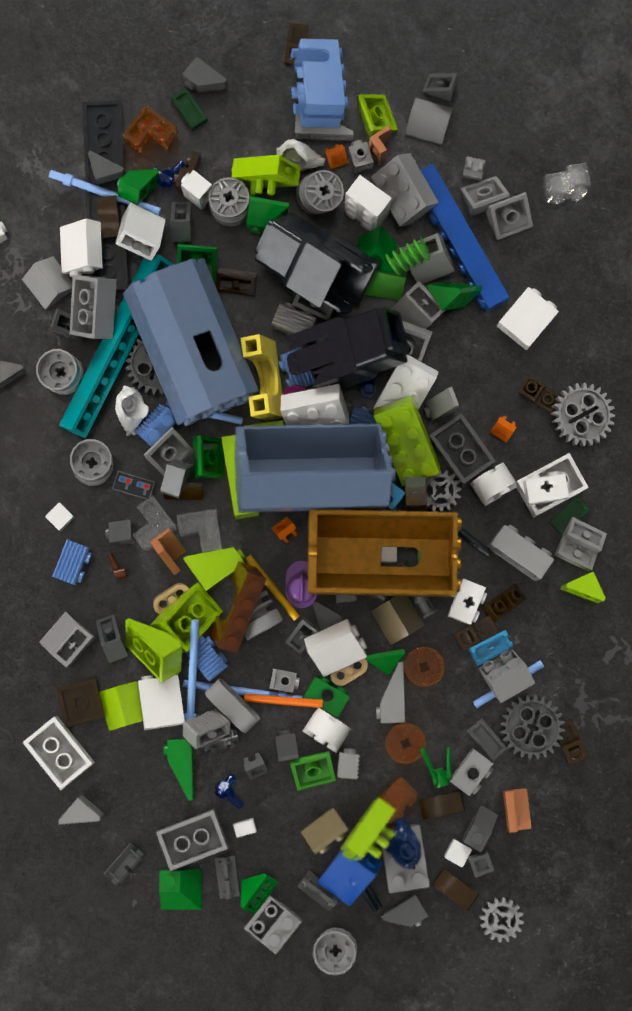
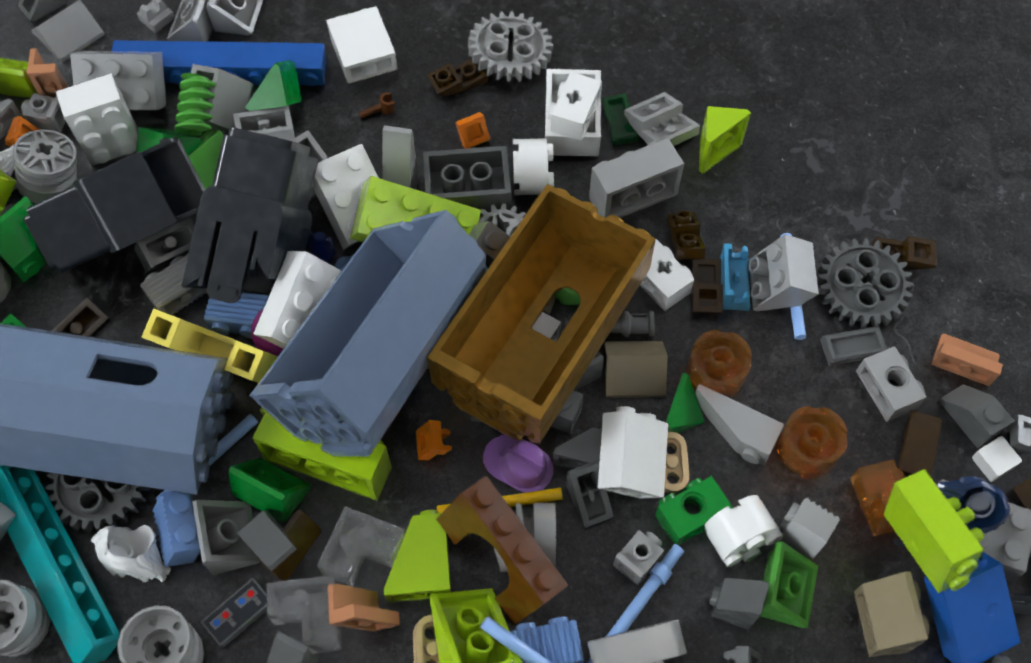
camera: 55 degrees left, 20 degrees down
orange bar [244,694,324,708] -> none
green plant [420,745,452,788] -> none
none -> reddish brown hand [358,92,395,119]

